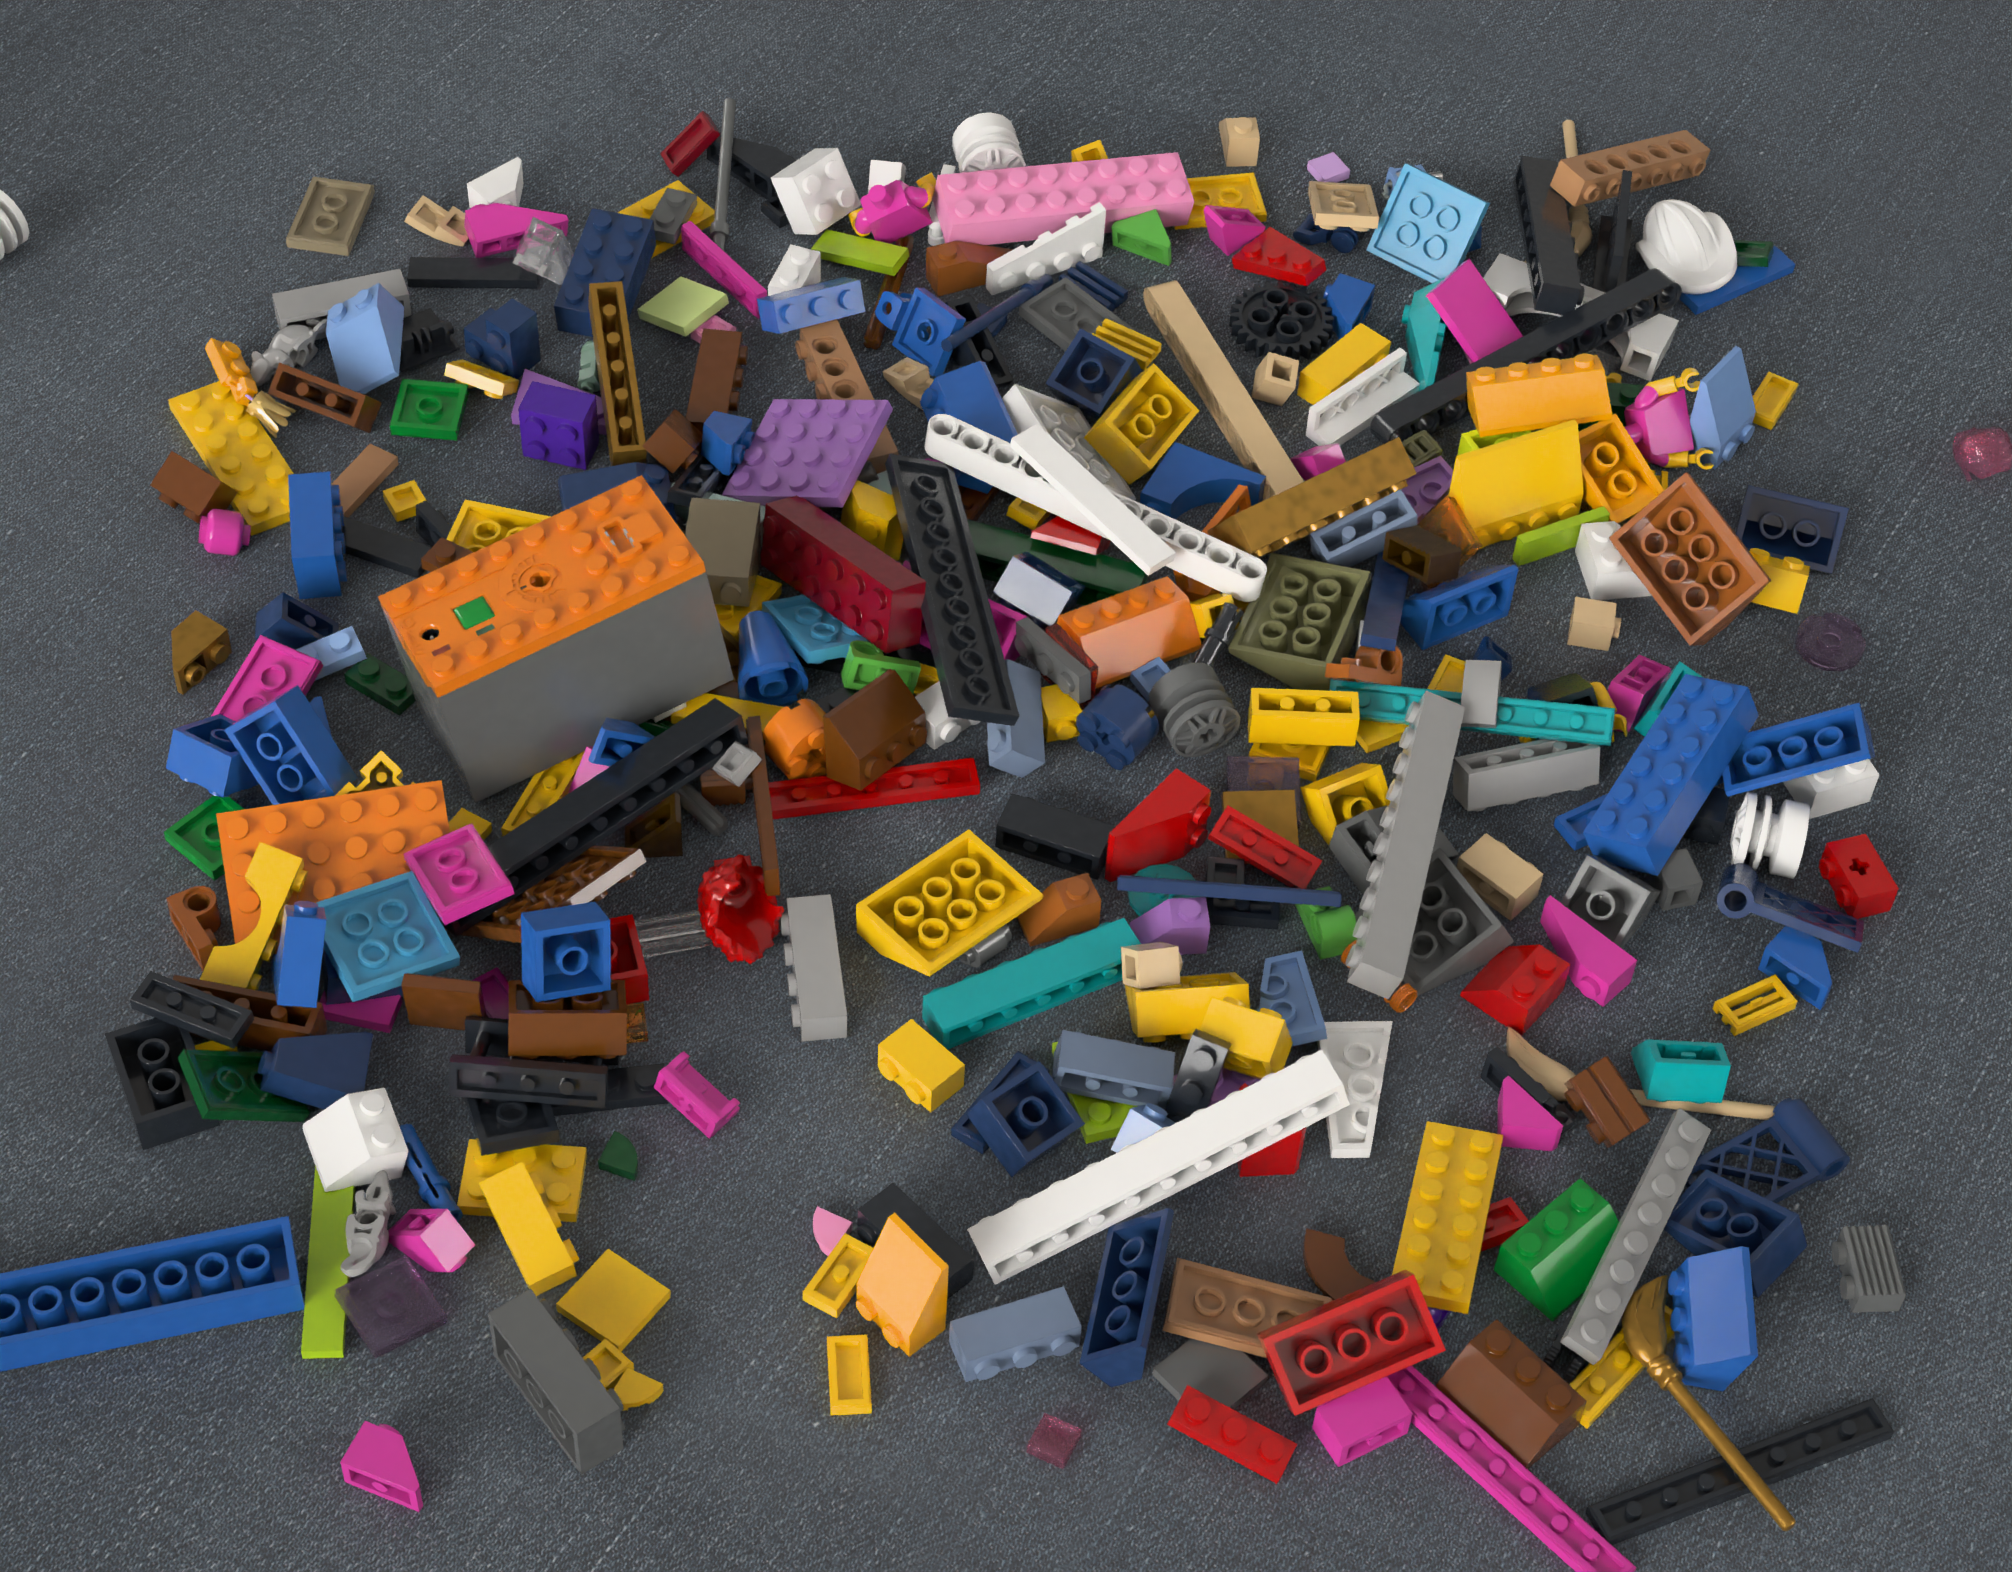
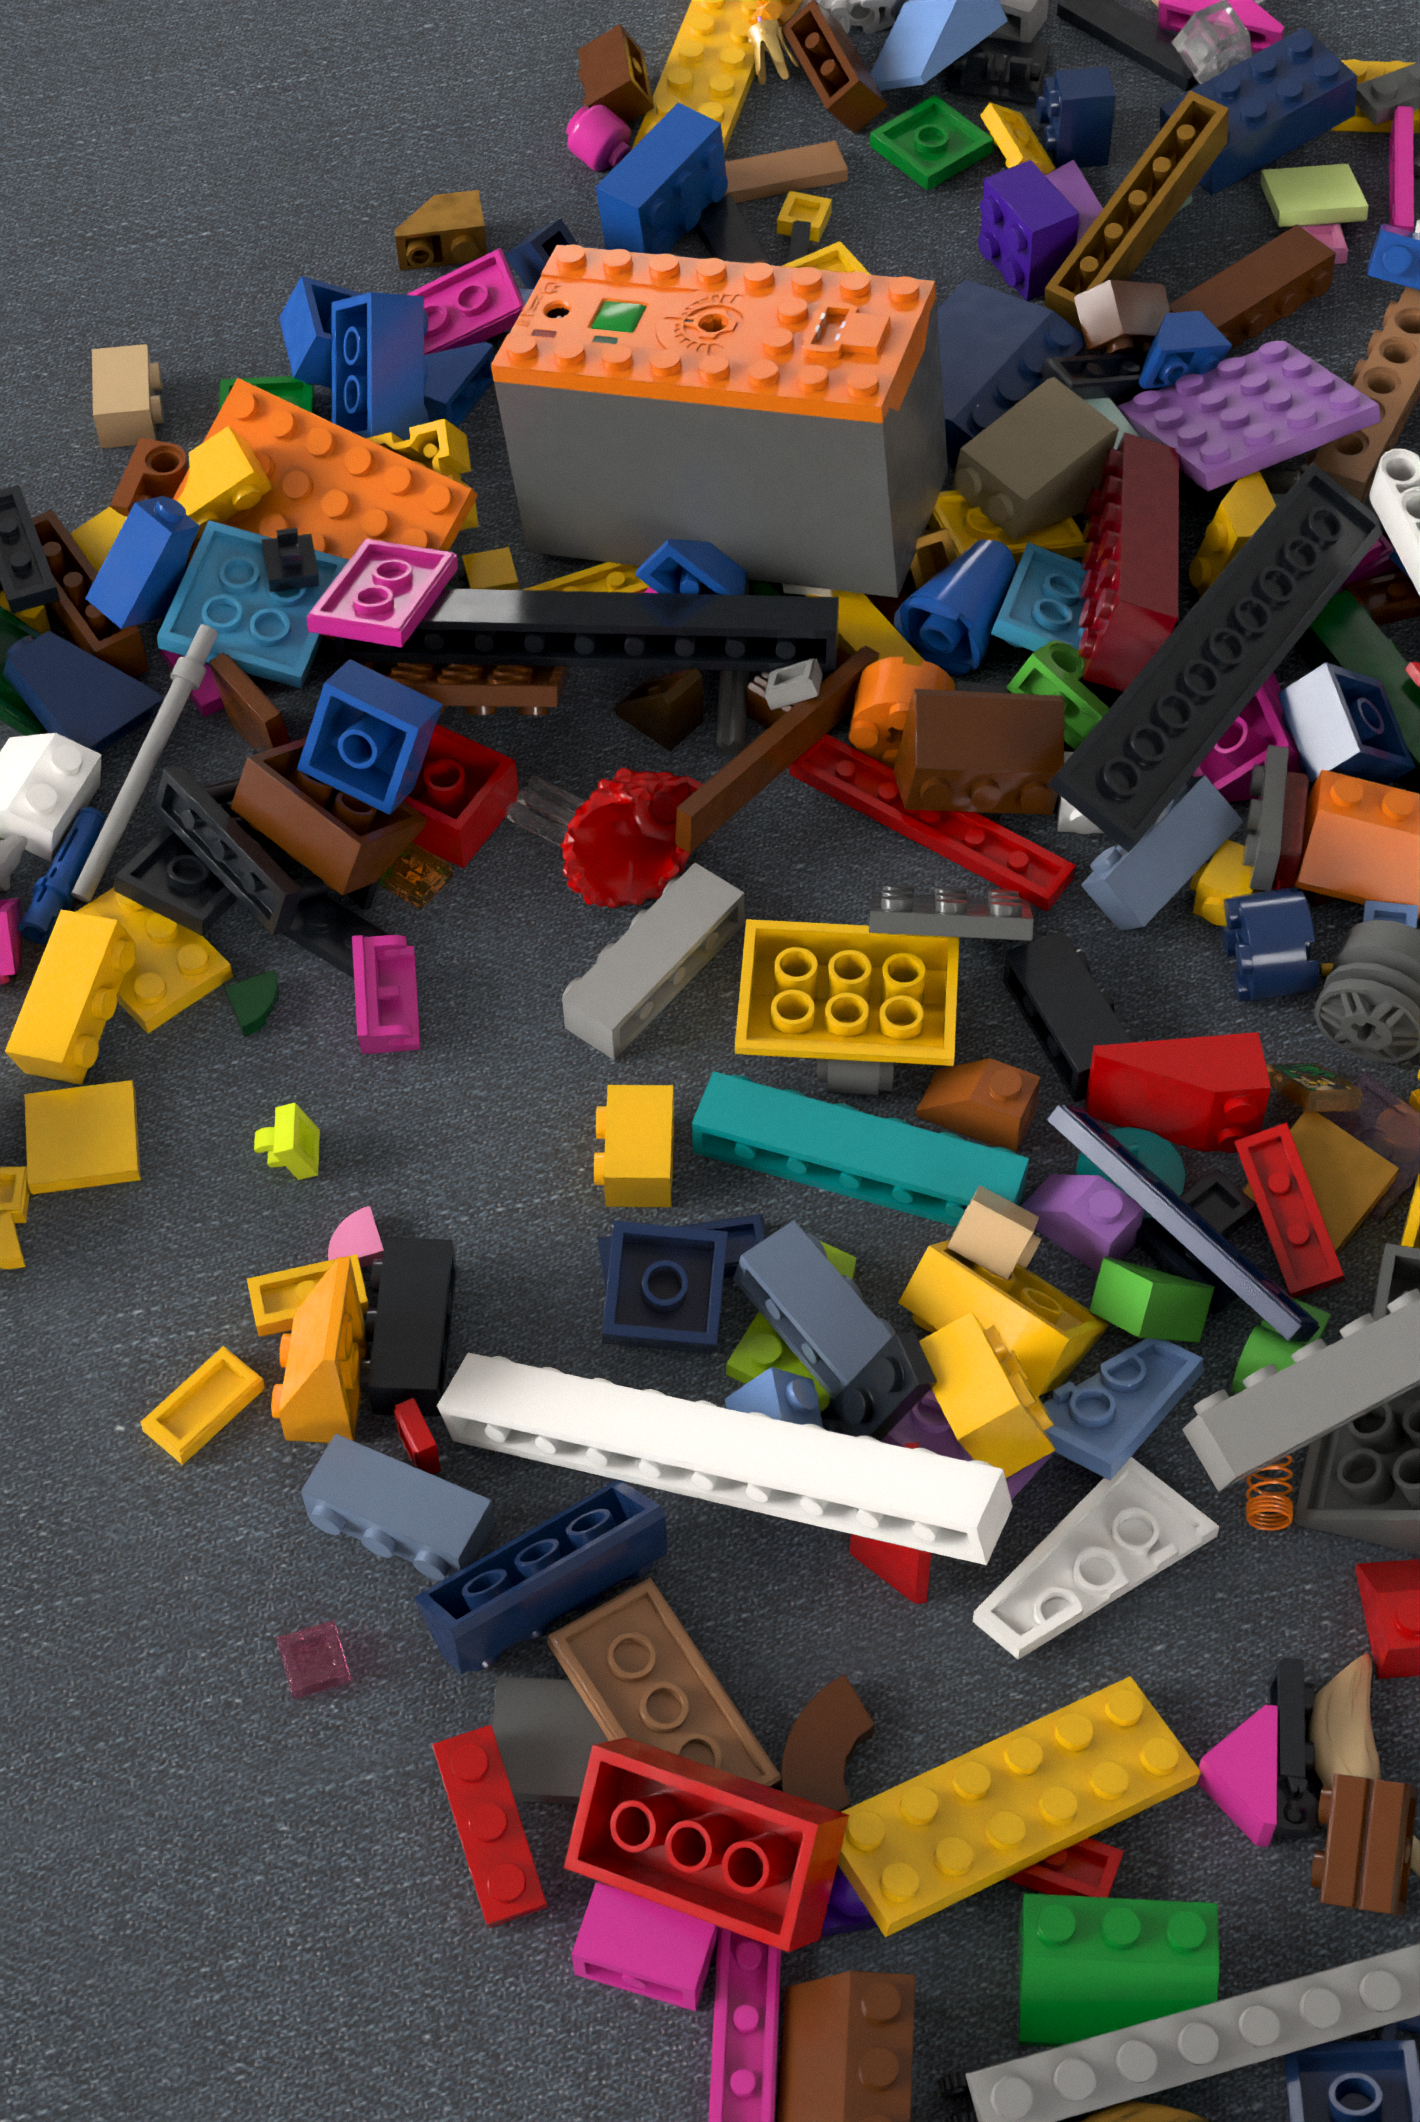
camera: 50 degrees right, 5 degrees up
none -> light grey bar [71,624,219,903]
none -> tan brick [92,344,164,449]
none -> neon yellow tile [254,1103,320,1180]
none -> black tile [262,528,319,592]
none -> red tile [394,1398,441,1475]
none -> dark grey plate [869,884,1034,941]
none -> bright green slope [1089,1256,1215,1343]
none -> clear orange tile [1267,1062,1362,1112]

